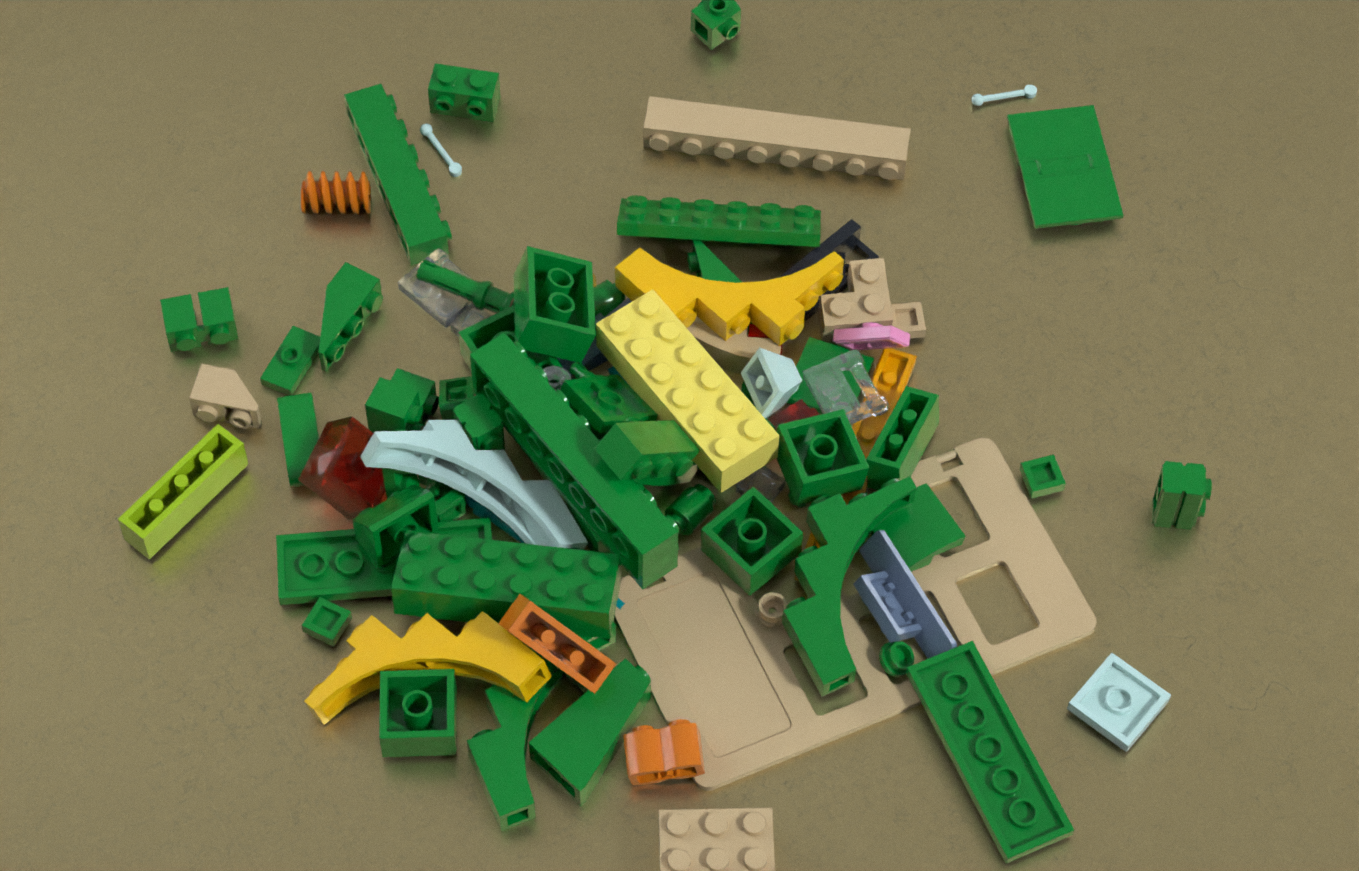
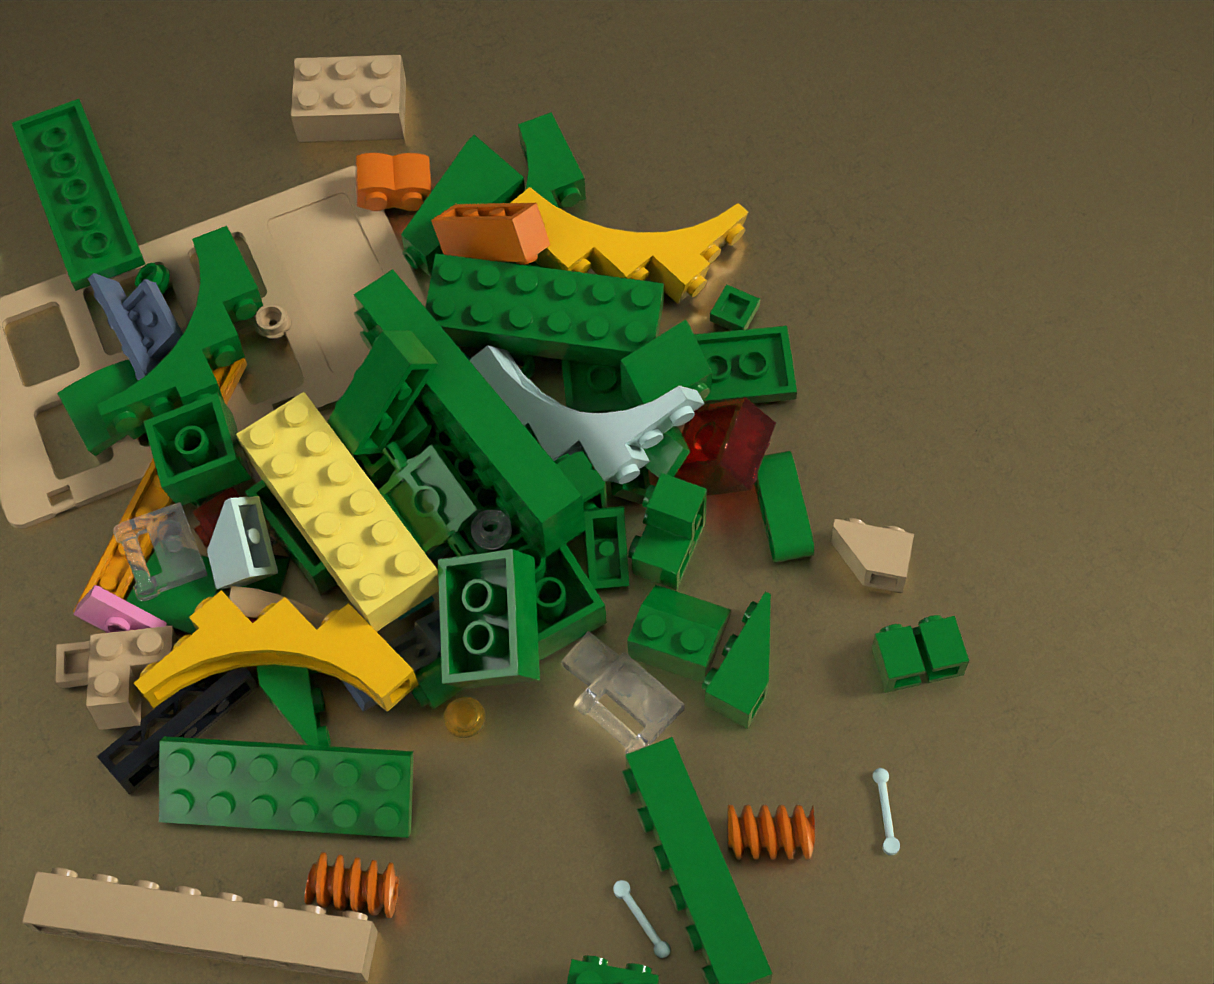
camera: 175 degrees left, 5 degrees up
lime brick [118,424,248,560] -> none
green plate [260,326,320,396] -> none
green brick [379,669,457,757] -> none
green pin [416,259,514,314] -> none
green brick [700,486,803,596] -> none
green brick [866,386,939,490] -> none
none -> orange piece [304,852,399,918]
none -> green slope [627,585,731,683]
none -> light aqua hinge [873,768,900,855]

